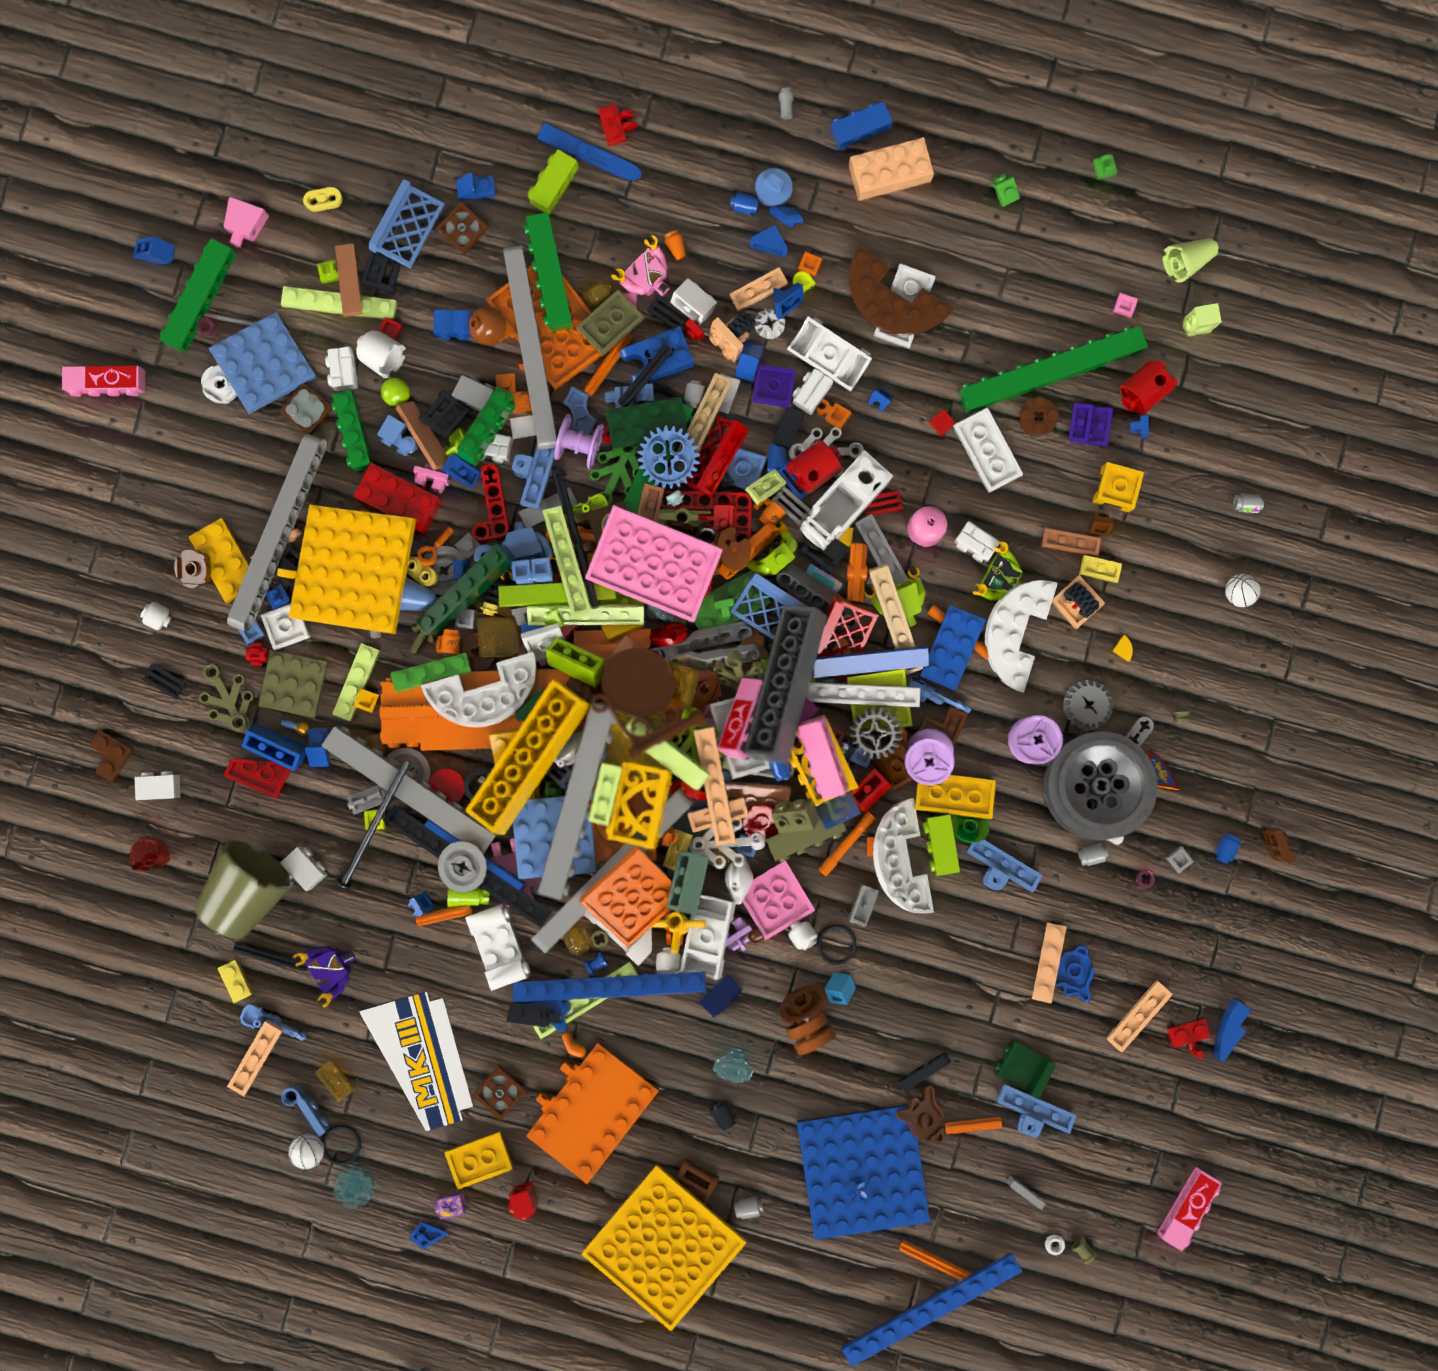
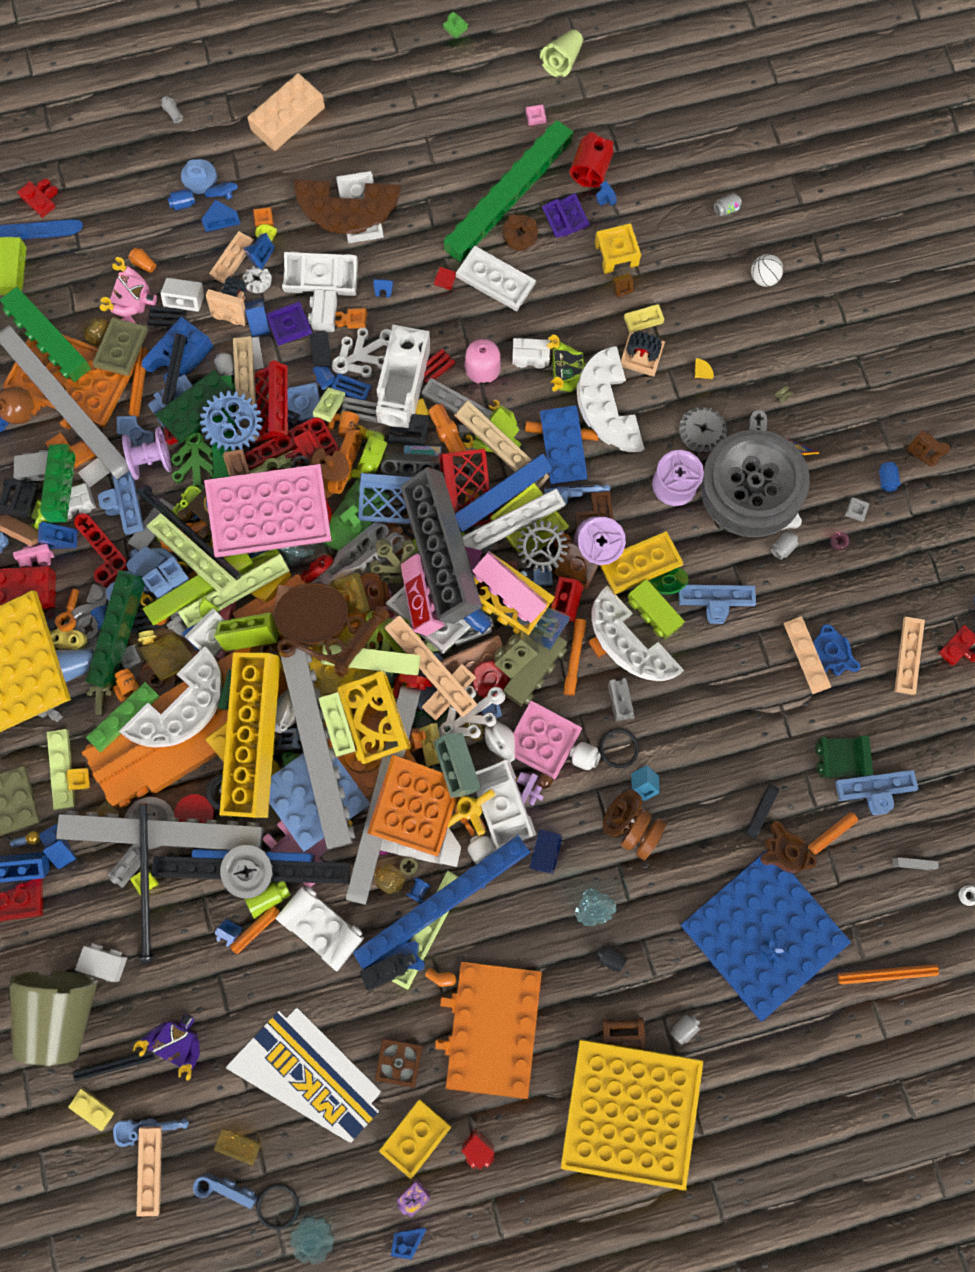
camera: 35 degrees left, 10 degrees down
white piece [289,1133,324,1169] -> none
light aqua plate [666,490,684,507] -> none
red plate [685,318,704,342] -> none
red cylinder [786,440,842,494] -> none
blue brick [830,101,893,151] -> none
blue plate [842,1252,1022,1366] -> none
bright green bracket [990,174,1020,207] -> none
nougat tile [1041,527,1101,557] -> none
yellowish green brick [1183,303,1222,336] -> none

